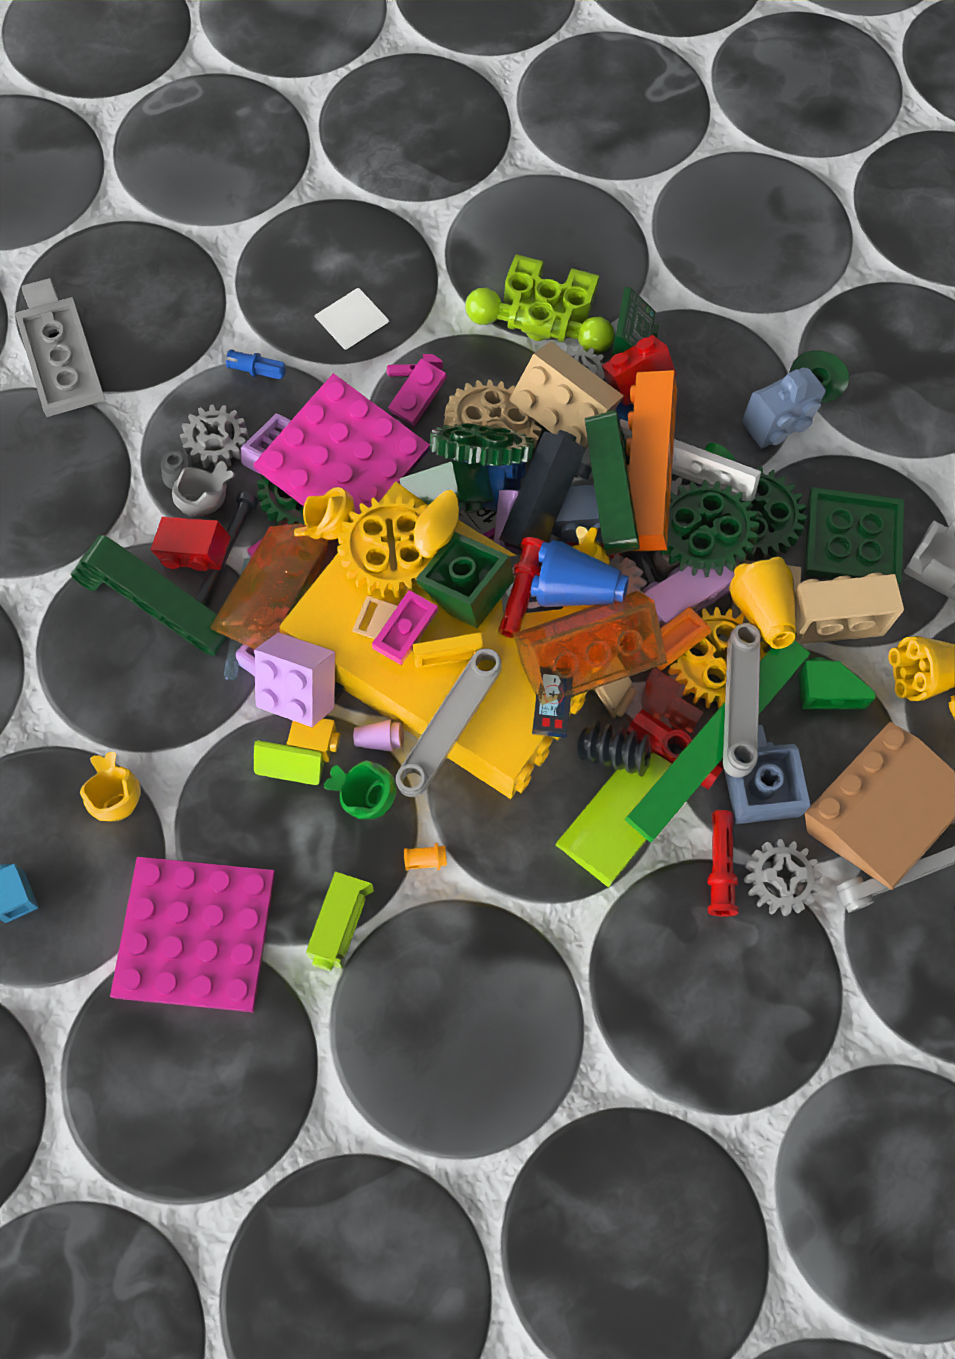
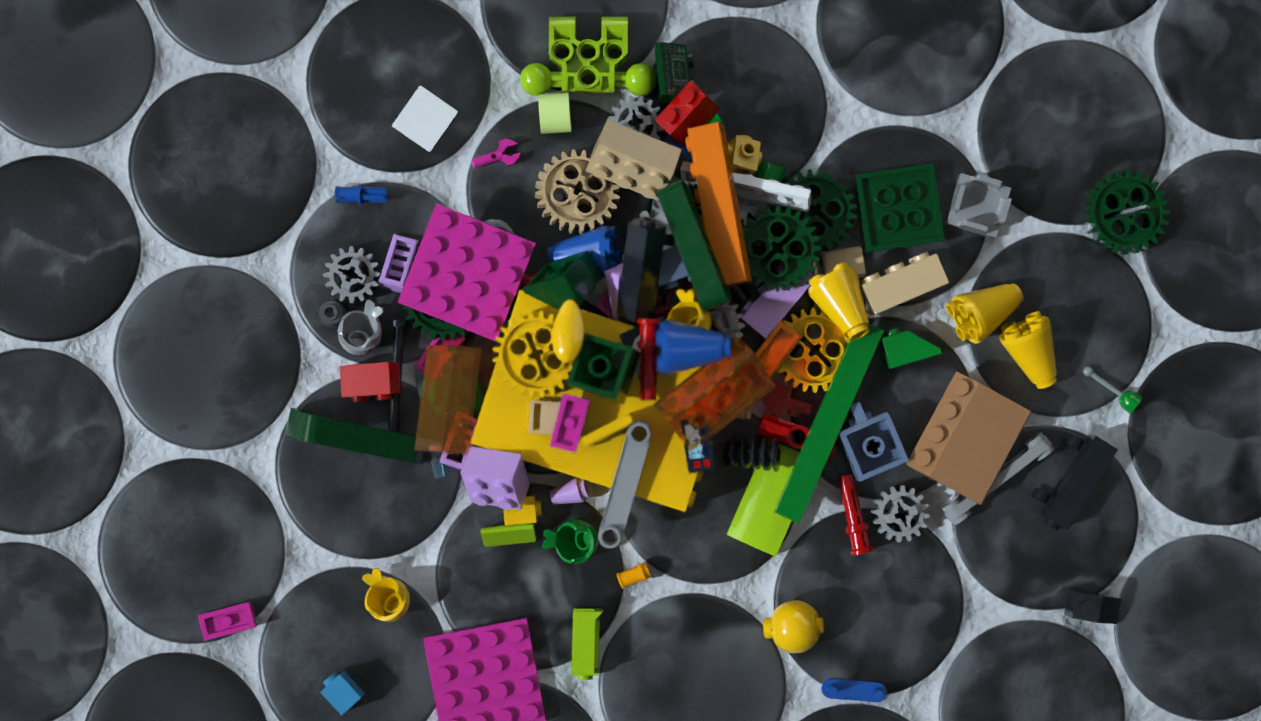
camera: 15 degrees left, 20 degrees up
light grey hinge [15,278,106,417] -> none
yellow hat [294,487,356,540] -> none
dark pink plate [388,359,447,426] -> none
dark green gear [430,423,534,466] -> none
light grey piece [723,623,761,778] -> none
sand blue hinge [742,368,826,449] -> none
dark green dish [789,350,849,402] -> none
none -> yellowish green piece [538,92,571,134]
none -> yellow brick [727,135,762,175]
none -> yellow brick [763,600,824,653]
none -> blue piece [821,679,887,702]

